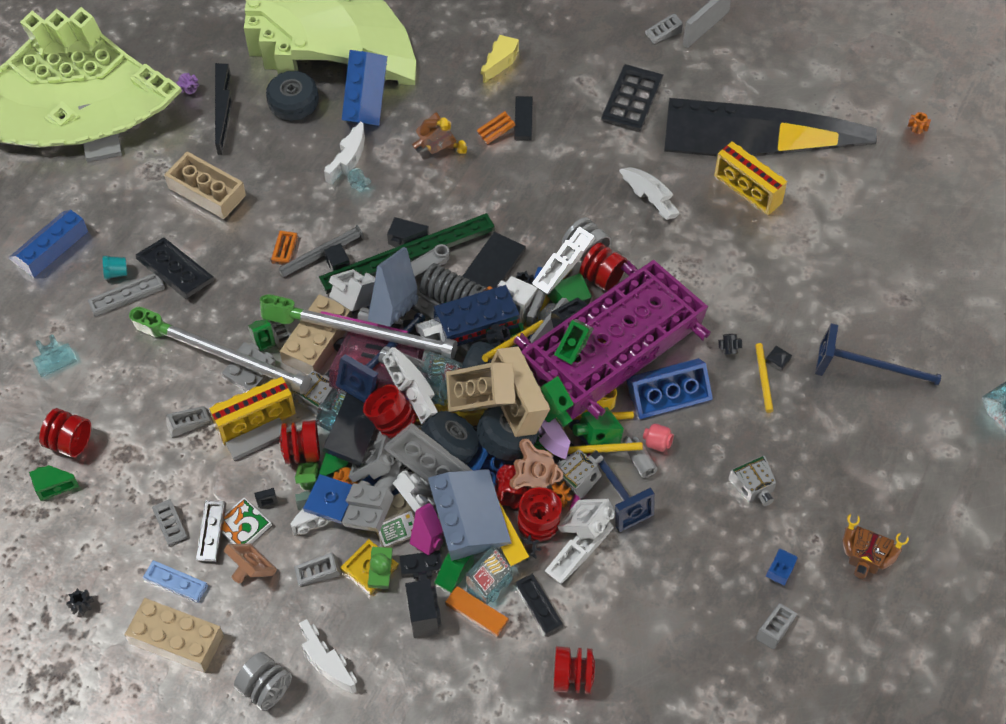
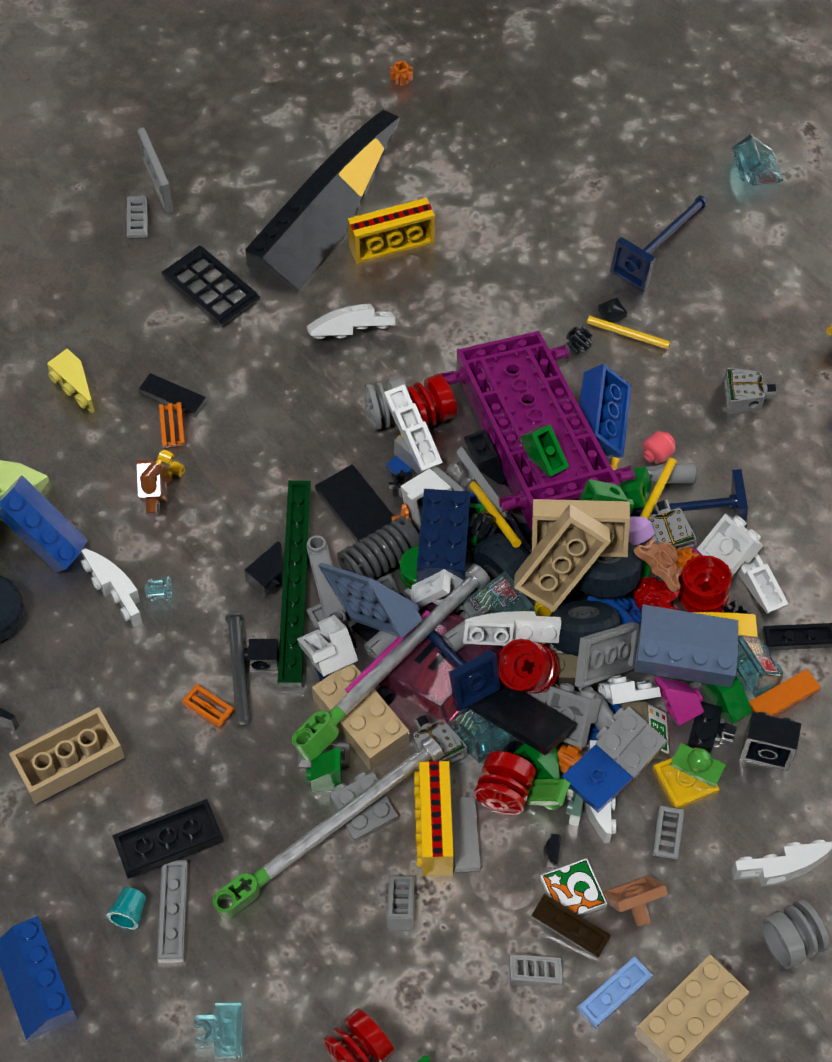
camera: 65 degrees left, 0 degrees up
green torso [547,273,591,305] -> none

